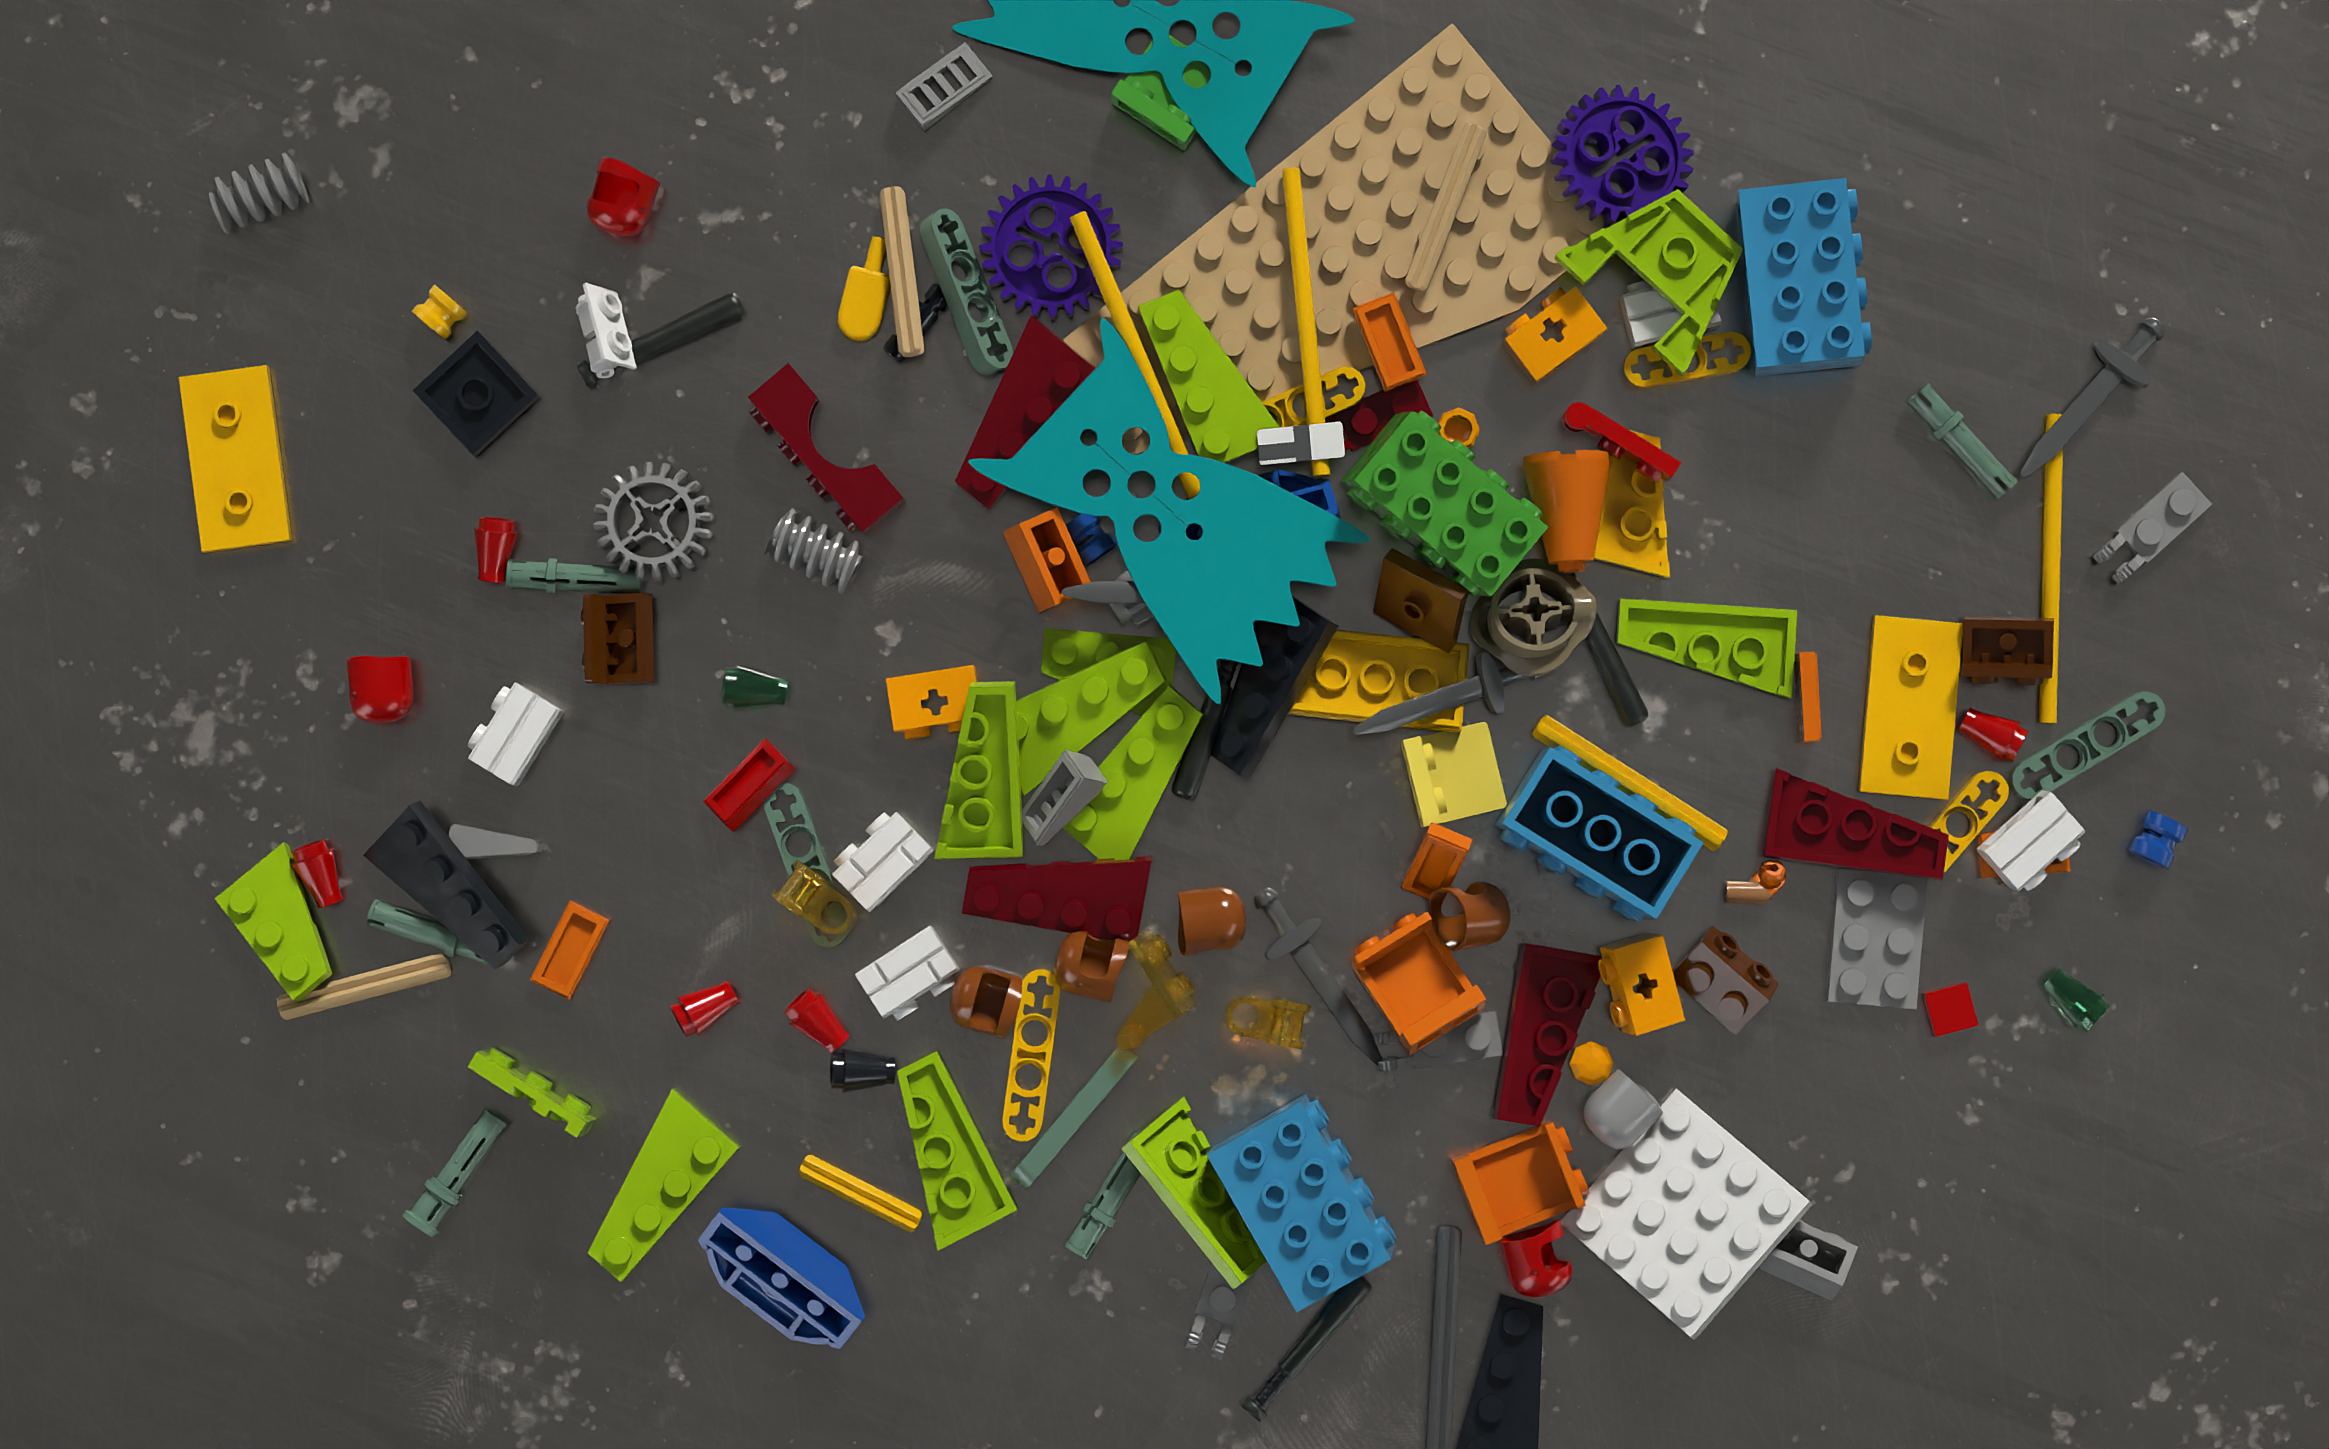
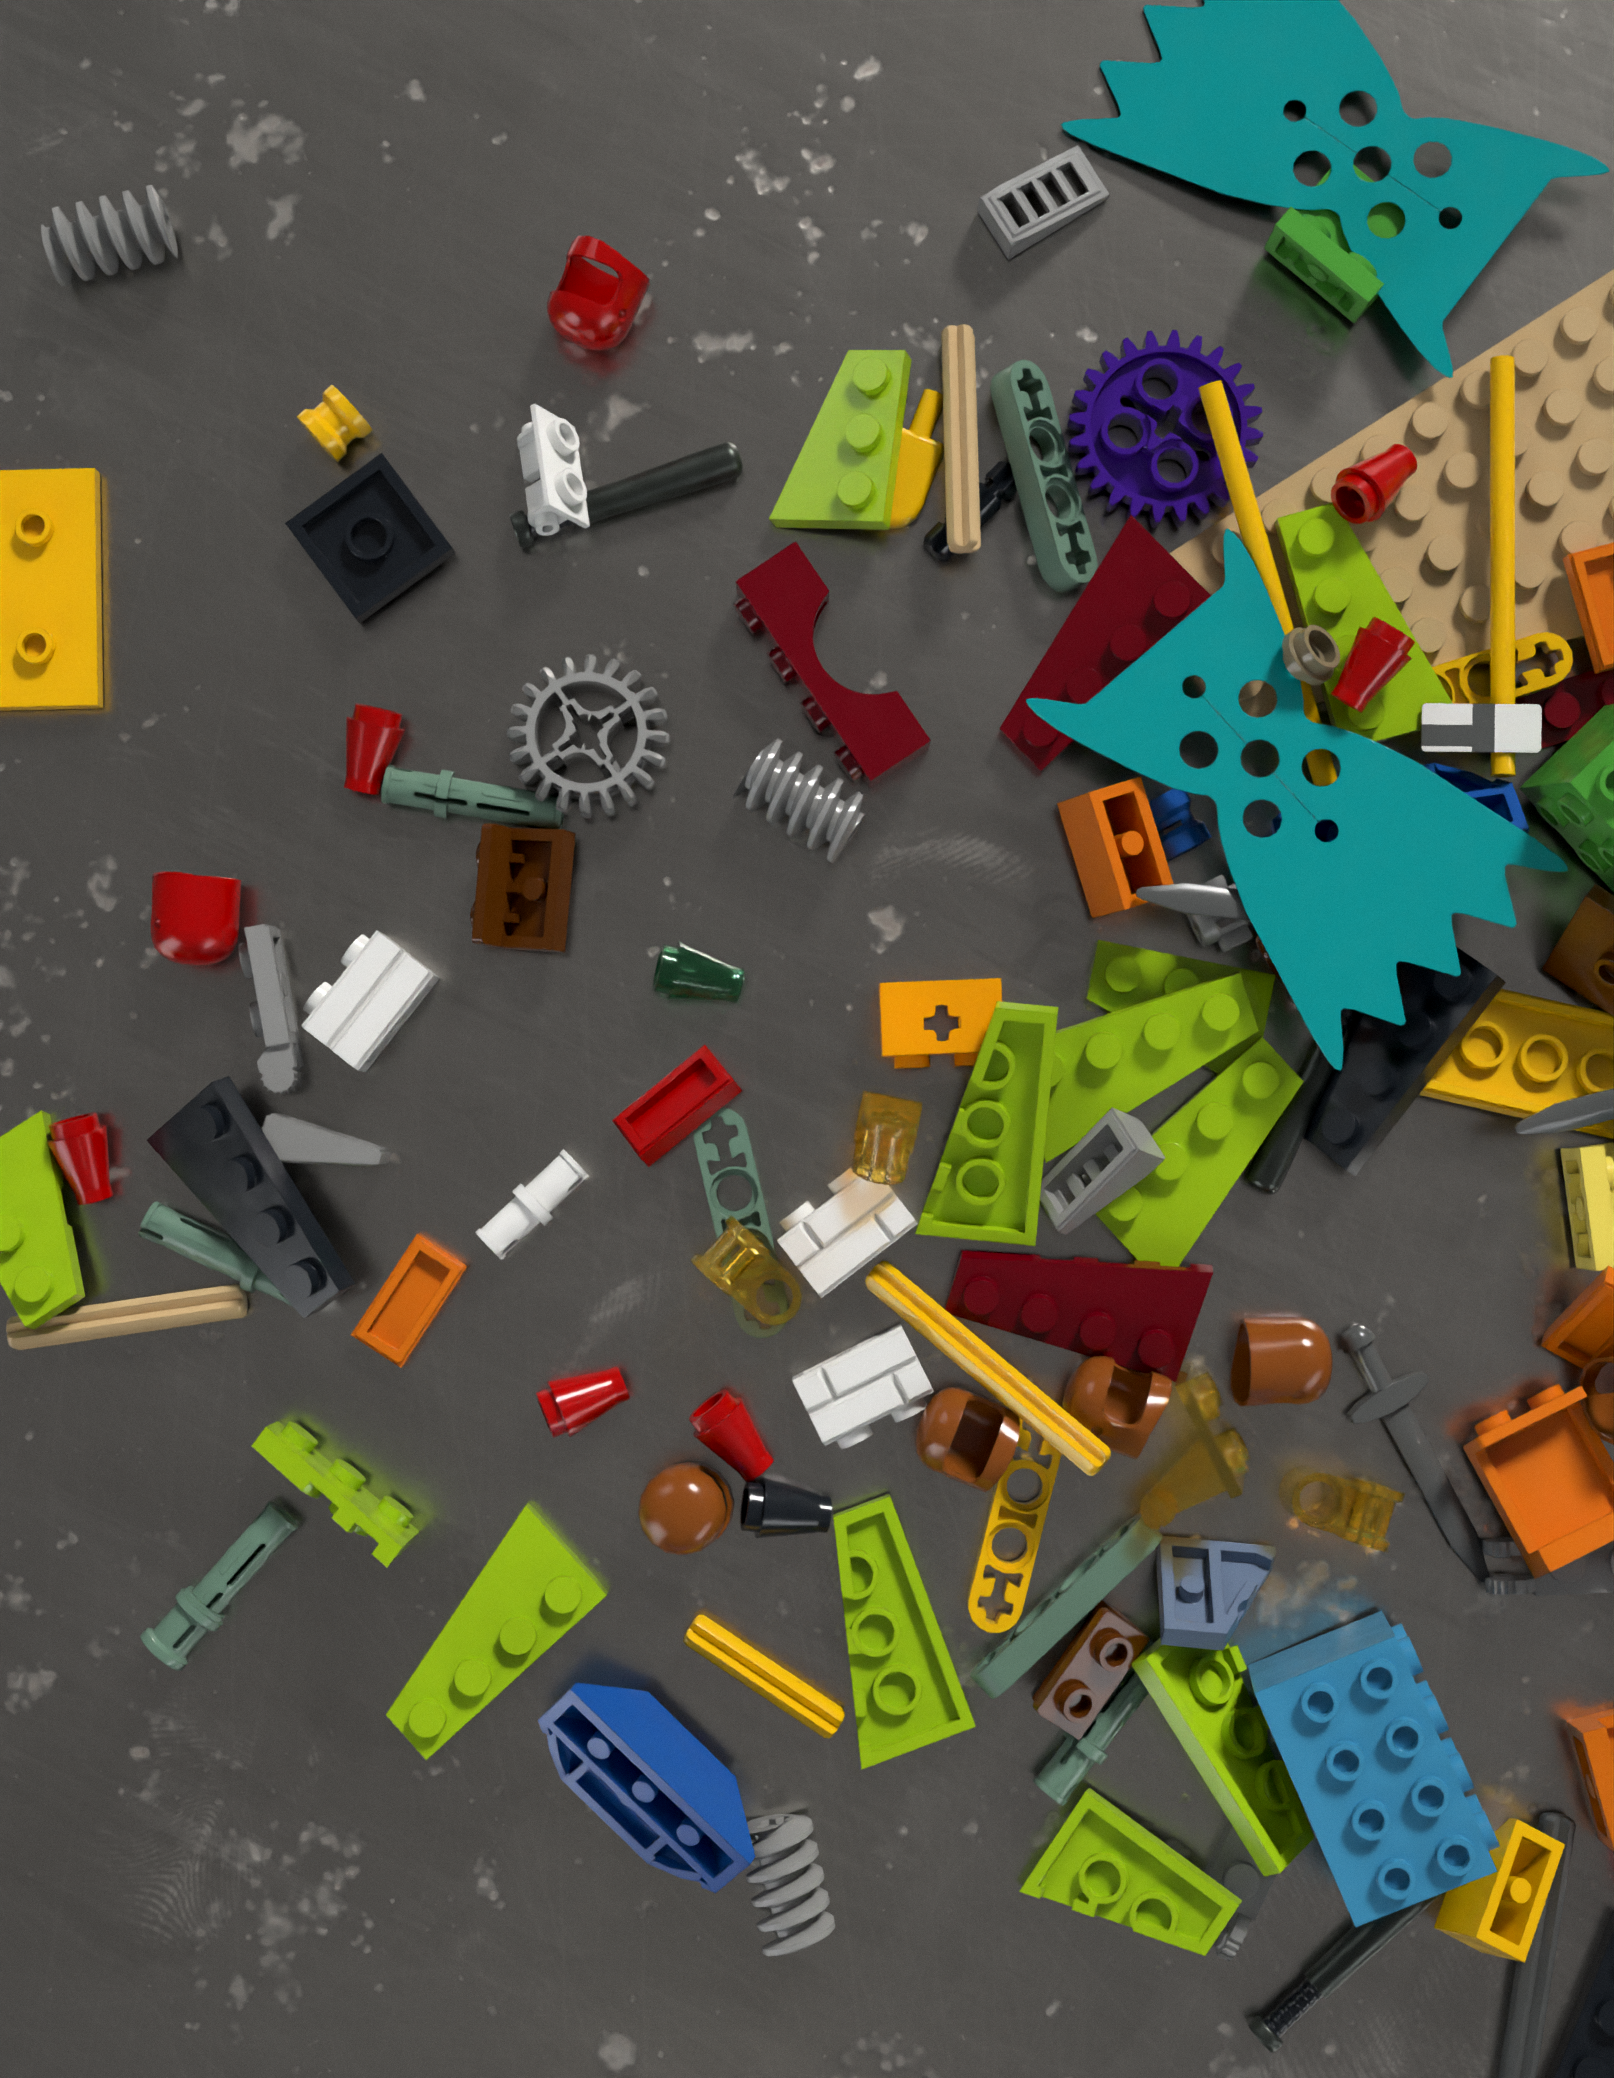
camera: 15 degrees right, 0 degrees up
none -> light grey hinge [239,924,305,1094]
none -> white pin [475,1149,590,1260]
none -> dark orange helmet [638,1461,735,1555]
none -> light grey piece [745,1814,835,1956]
none -> lime wing [769,350,912,530]
none -> clear yellow piece [851,1090,923,1185]
none -> yellow axle [865,1260,1111,1476]
none -> lime wing [1019,1788,1242,1956]
none -> reddish brown bracket [1032,1600,1150,1740]
none -> sand blue wing [1156,1536,1276,1650]
none -> dark tan plate [1282,625,1340,685]
none -> red cone [1331,444,1417,524]
none -> red cone [1331,617,1415,713]
none -> yellow slope [1434,1818,1565,1963]

